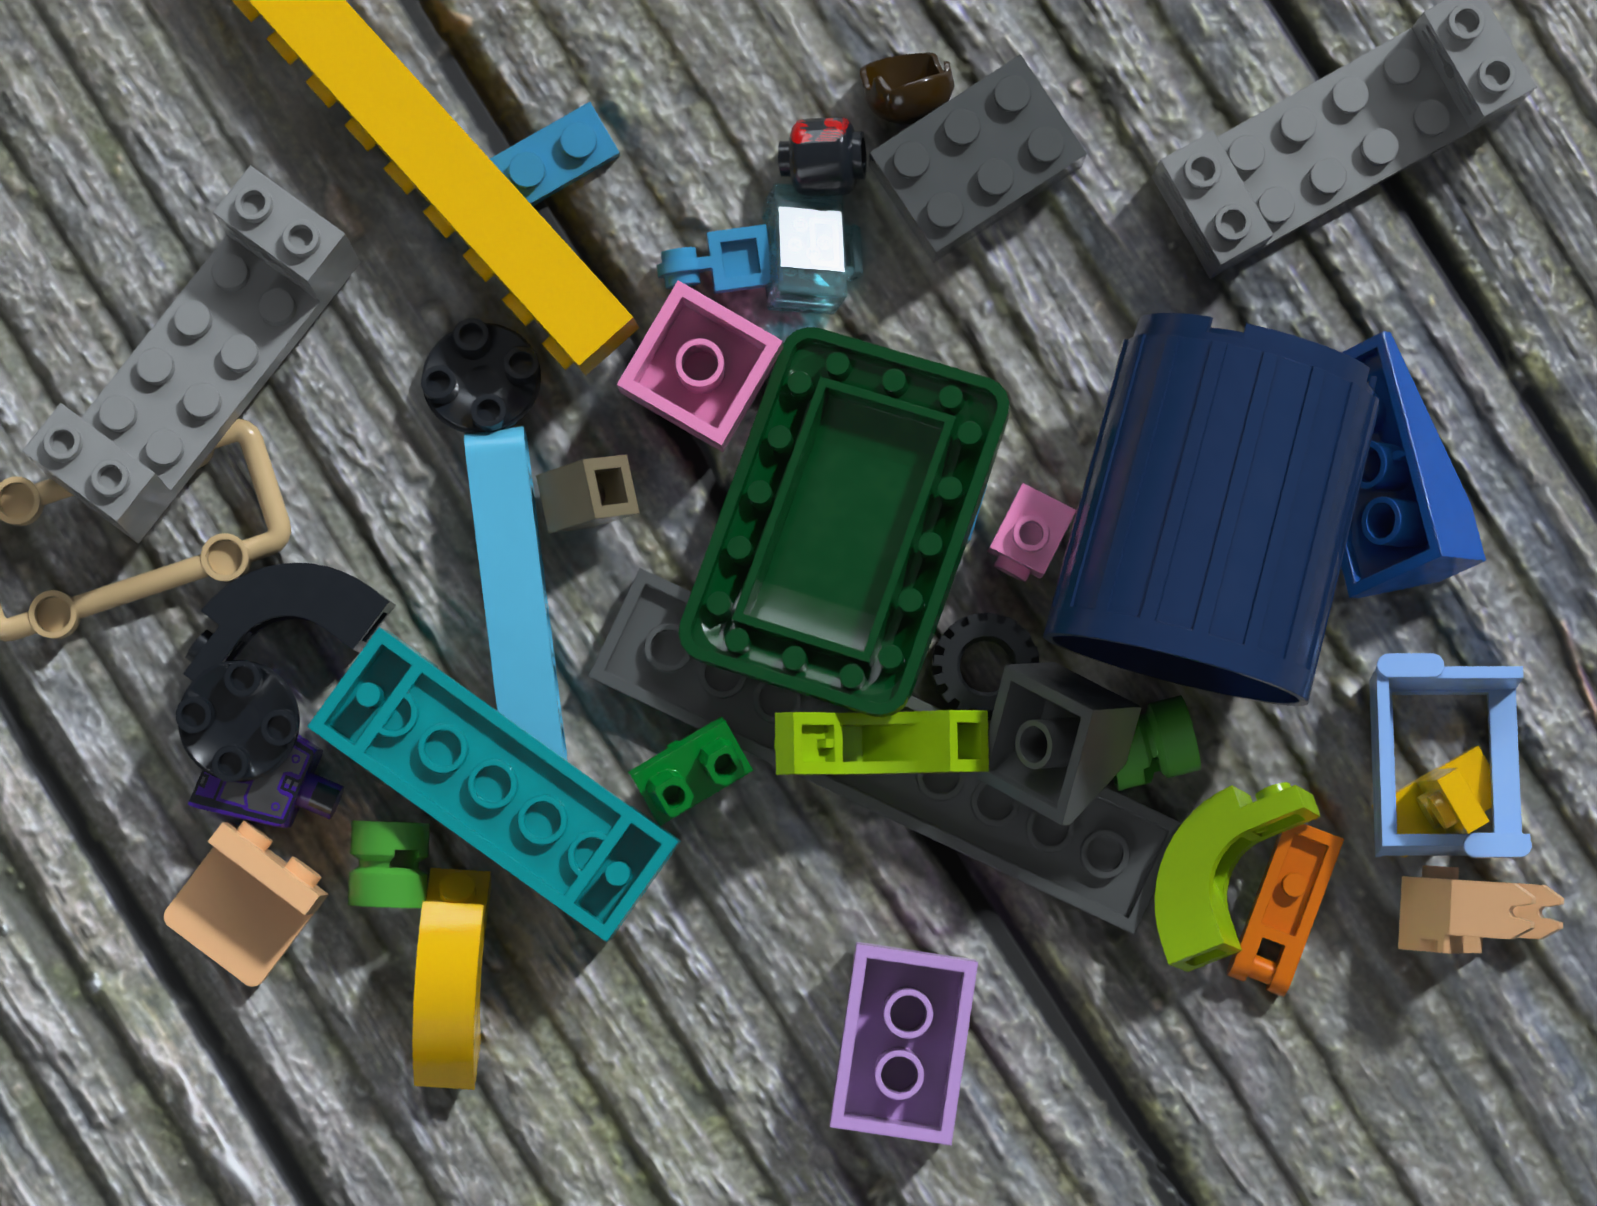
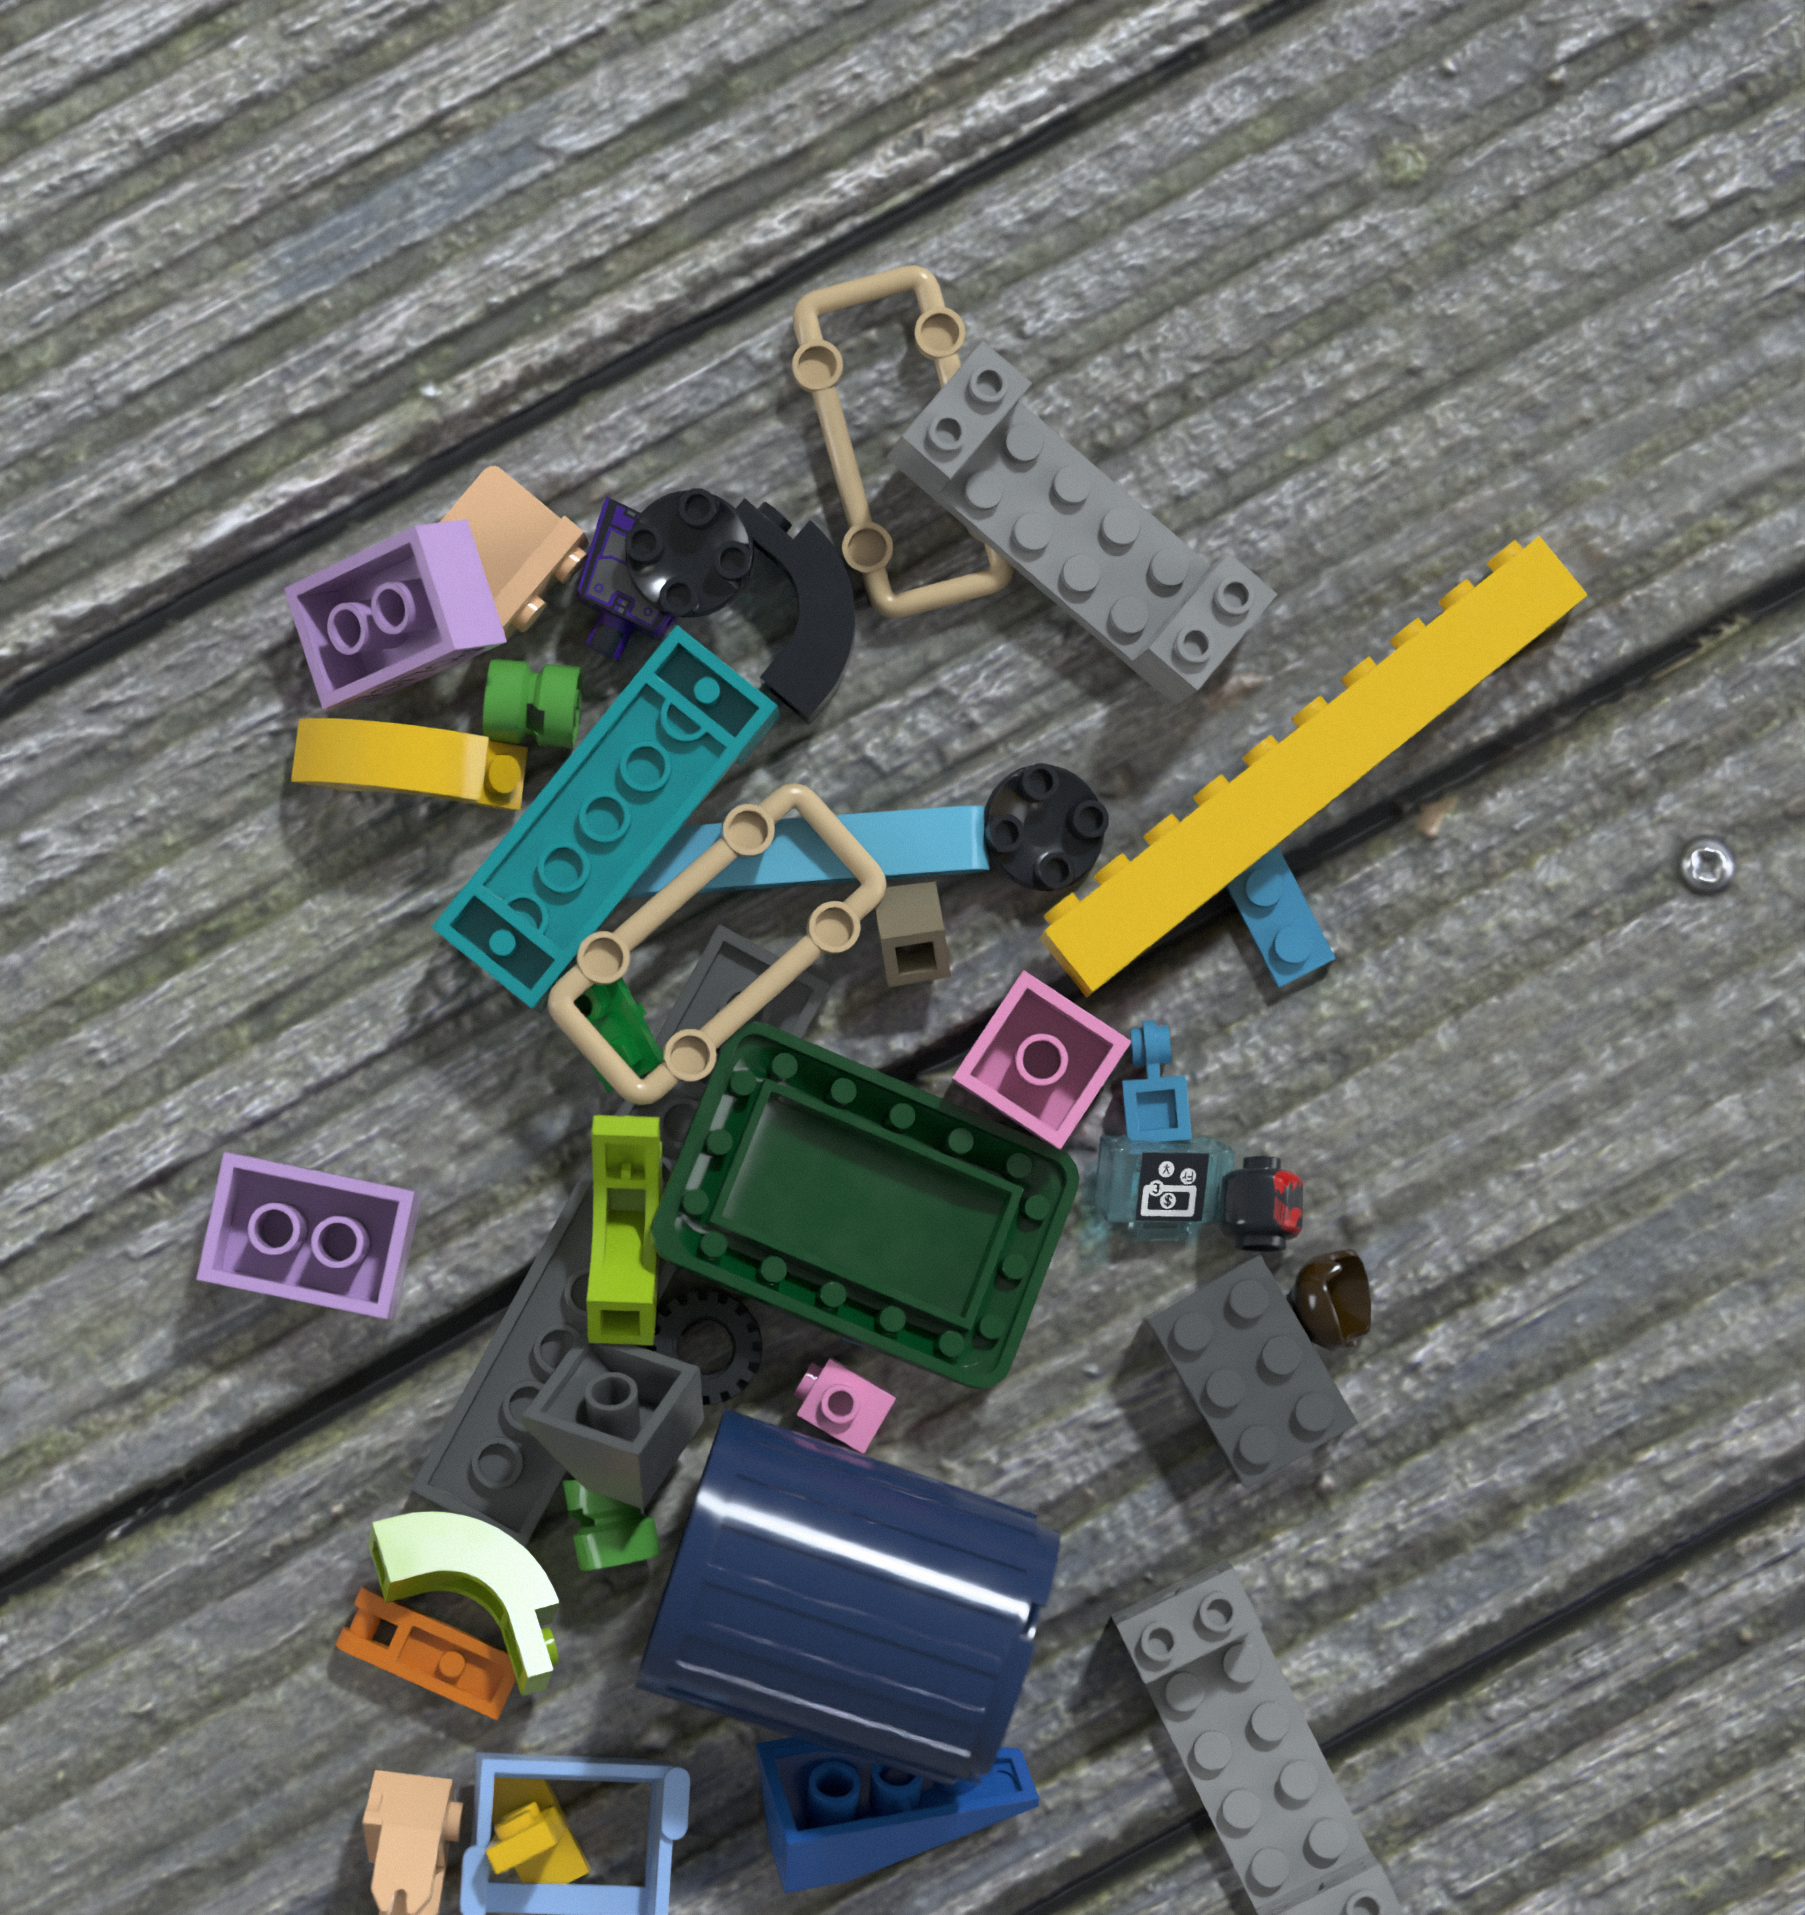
camera: 90 degrees right, 0 degrees up
none -> lavender brick [284,519,507,710]
none -> tan bar [548,783,887,1105]

